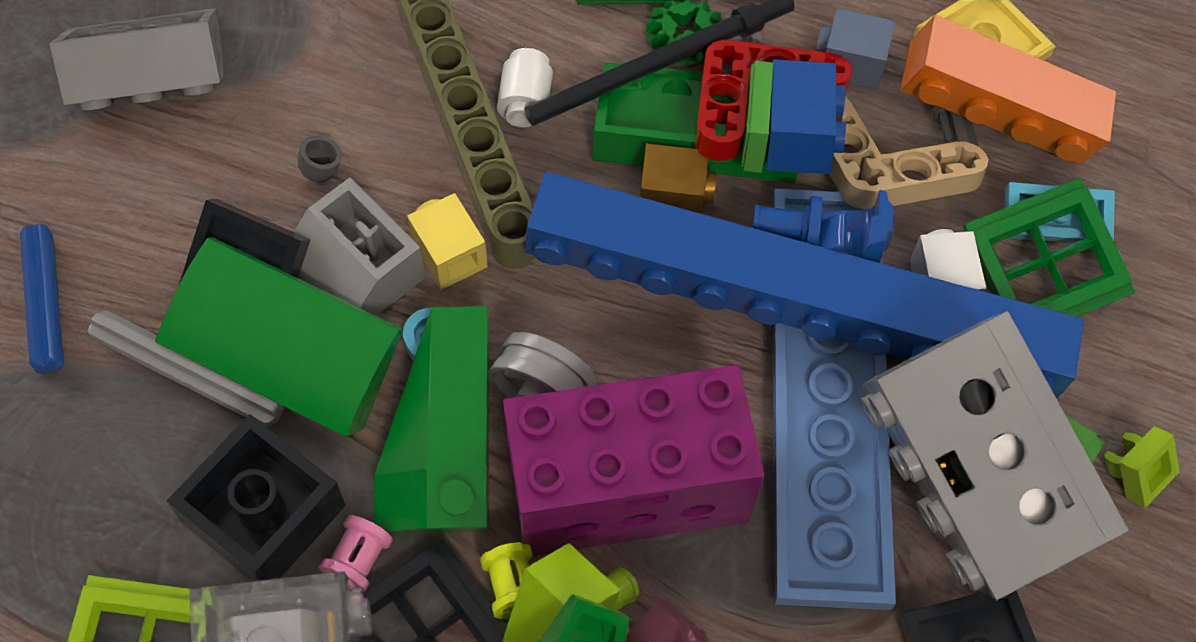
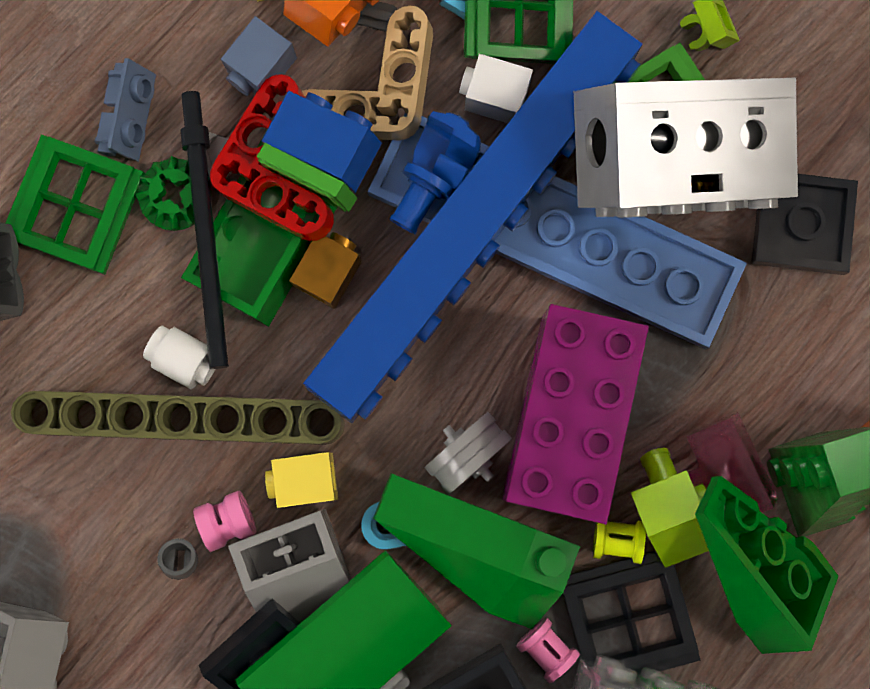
camera: 60 degrees left, 20 degrees up
none -> bright pink wheel [193,491,256,552]

